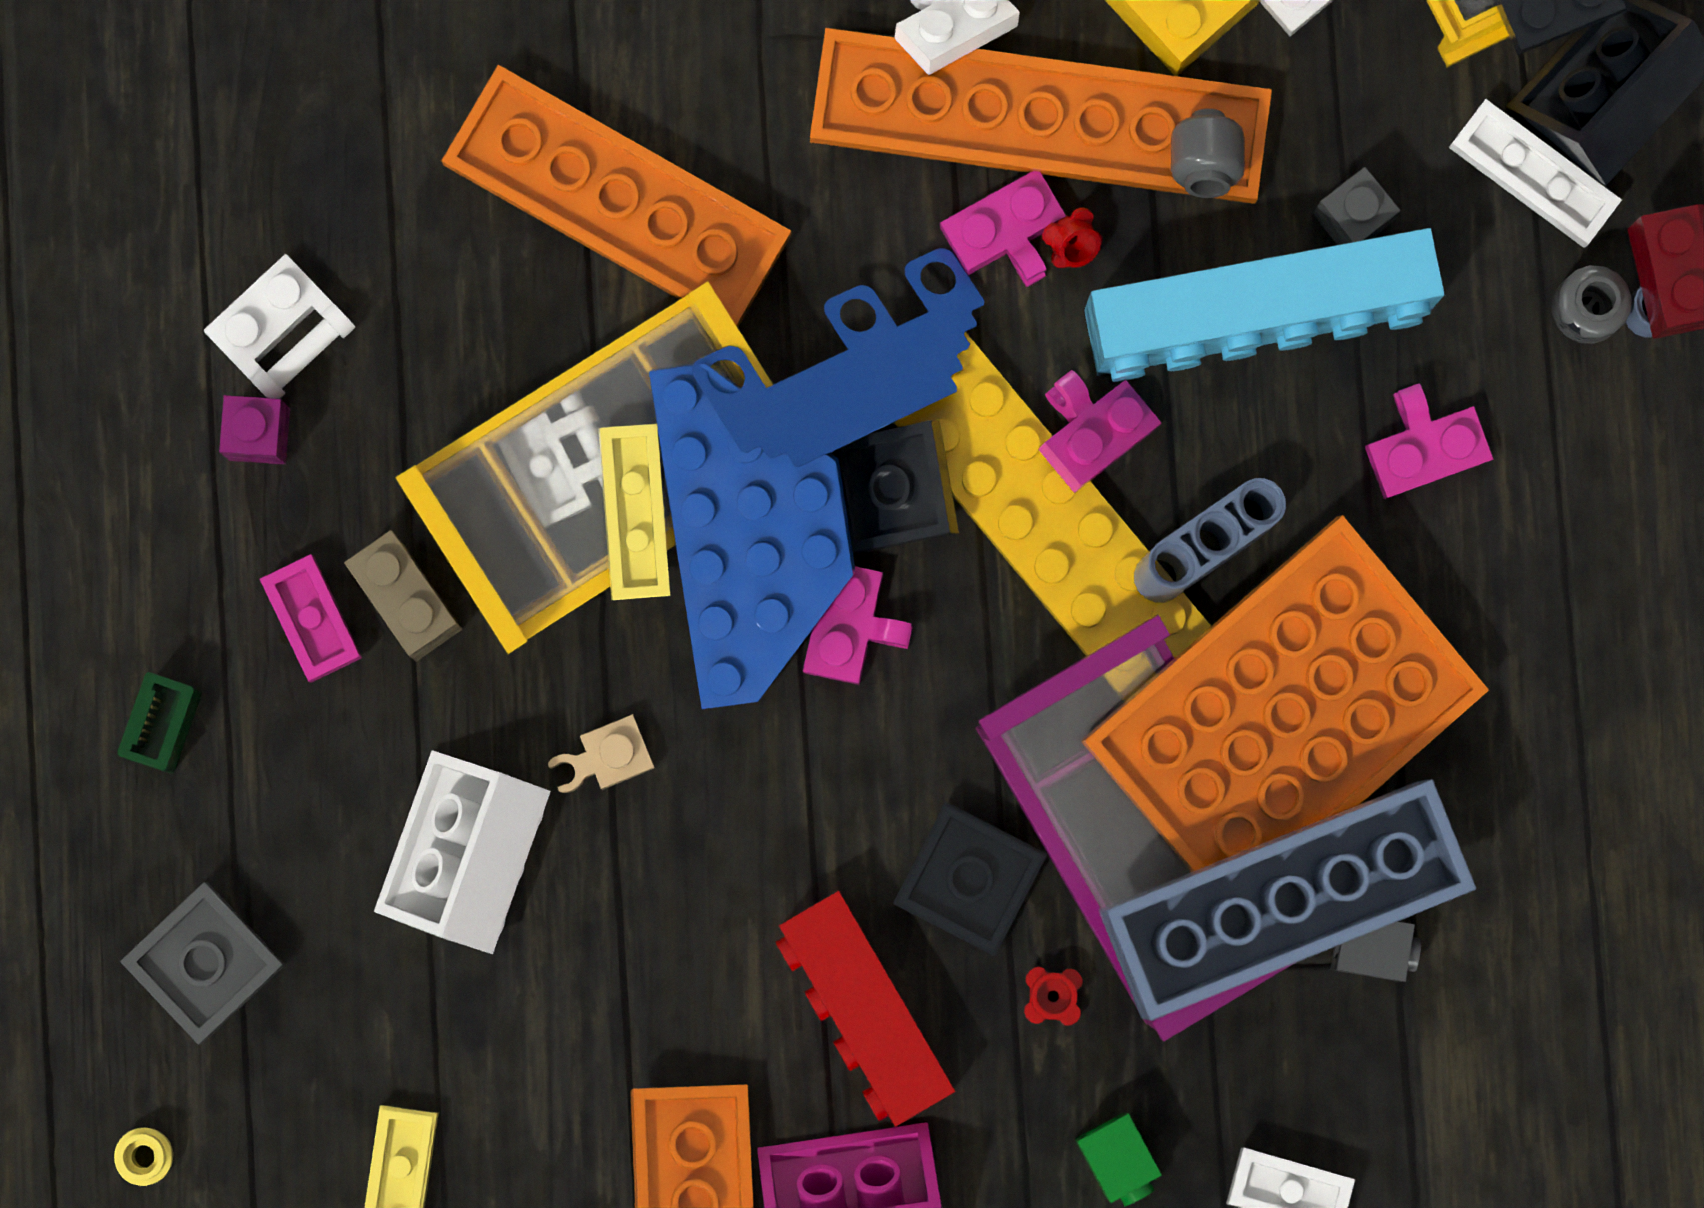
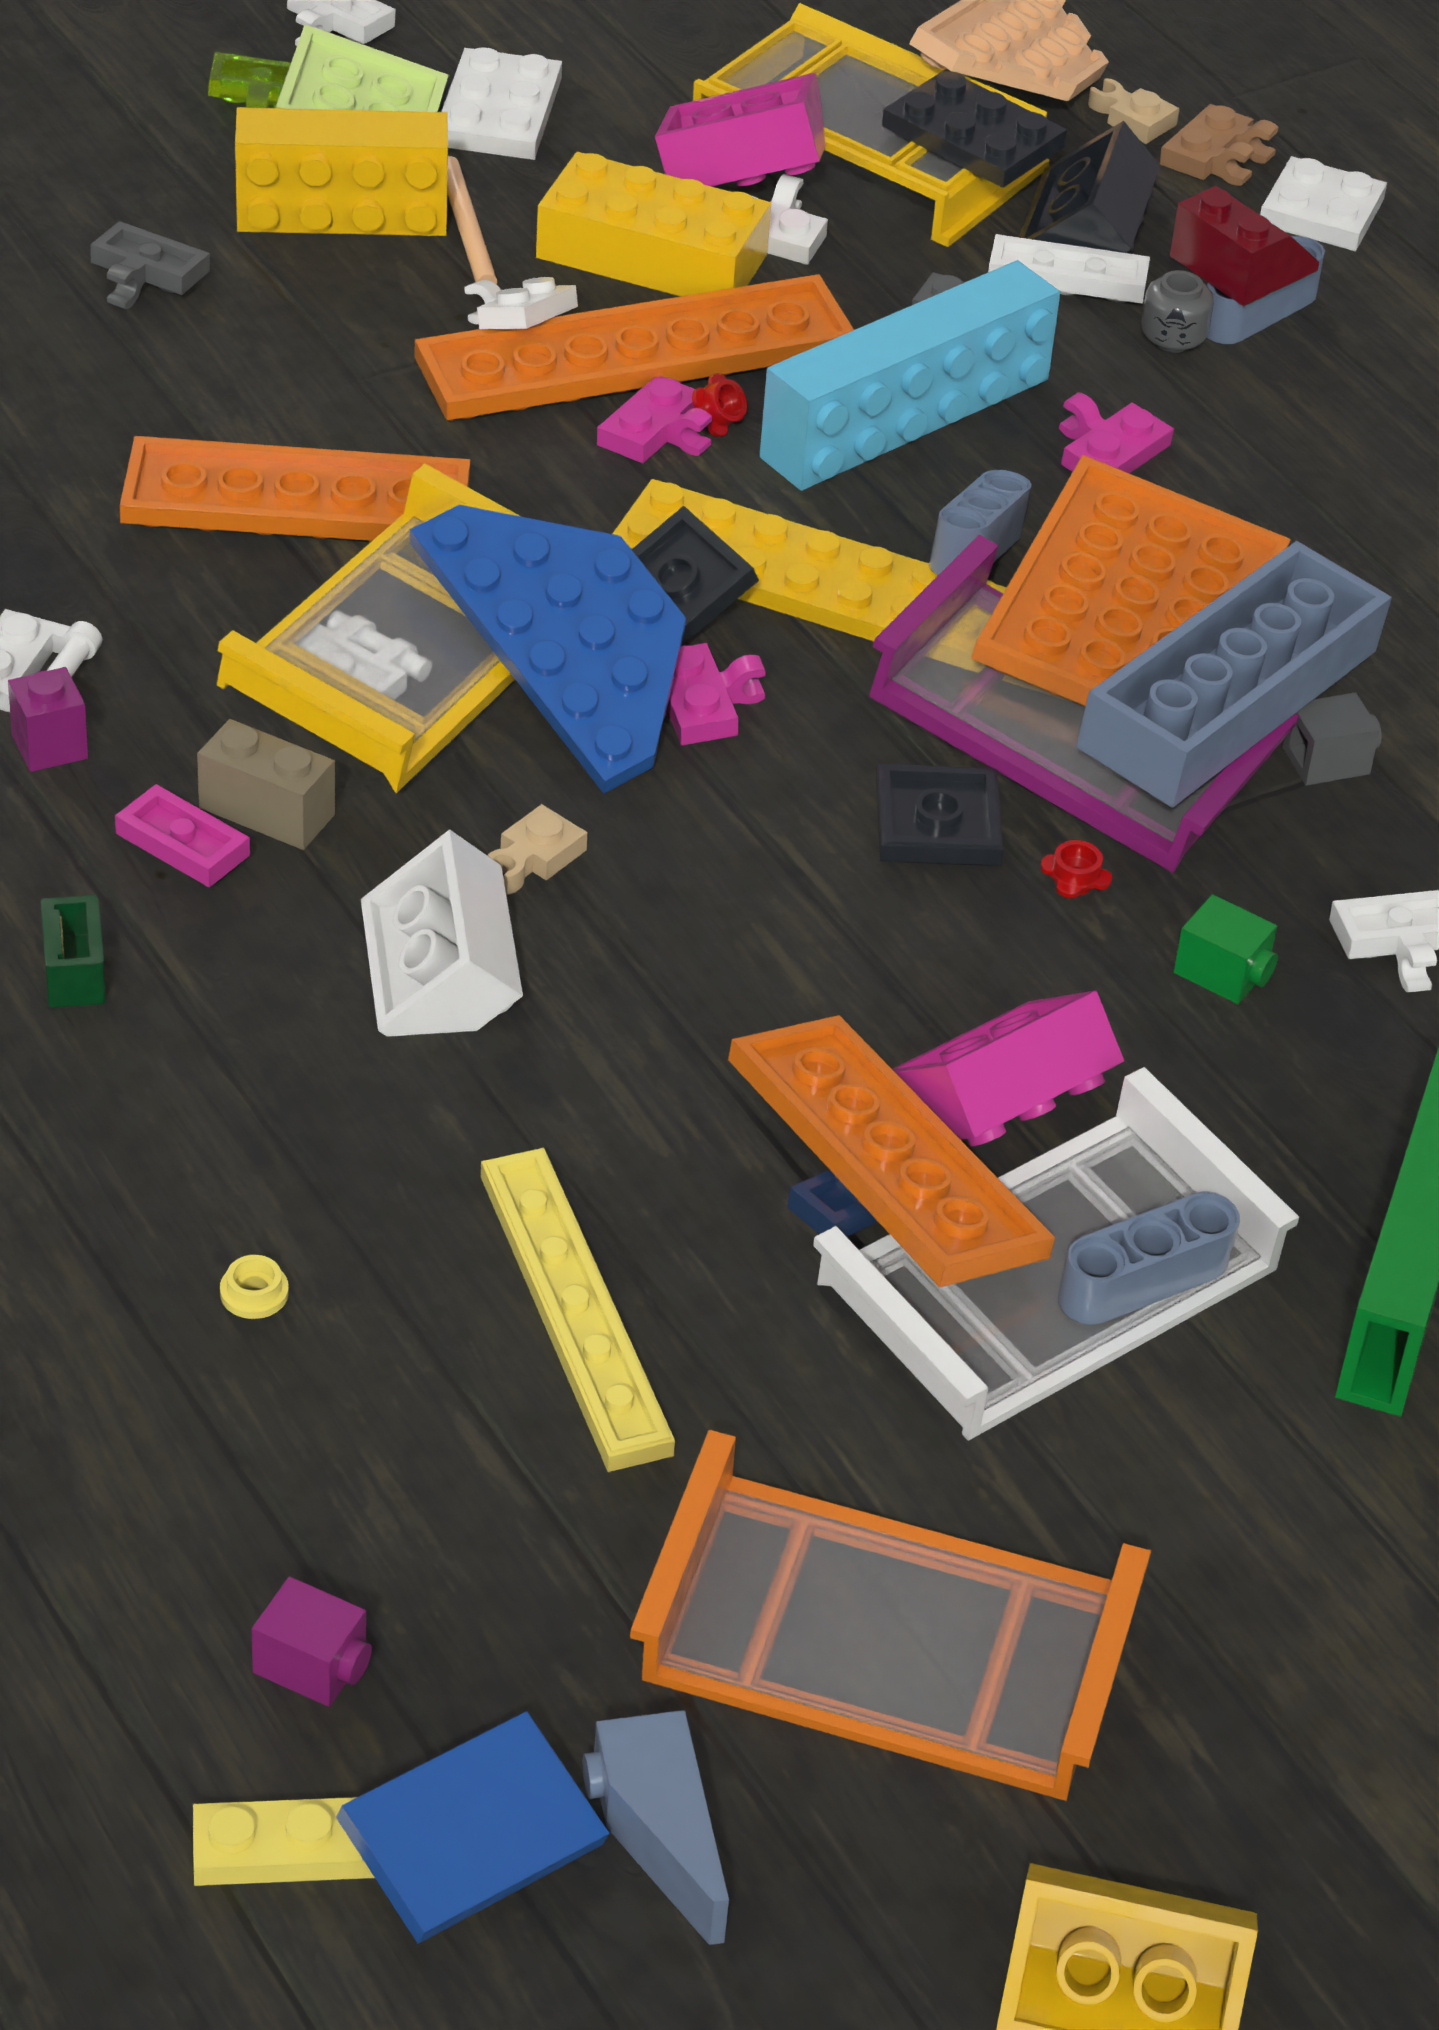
camera: 30 degrees left, 40 degrees down
dark grey plate [120,882,285,1045] -> none
light yellow plate [598,424,670,600] -> none
blue piece [692,248,985,468] -> none
red brick [775,891,955,1127] -> none
dark pink plate [1038,370,1162,493] -> none
dark grey head [1171,109,1245,198] -> none

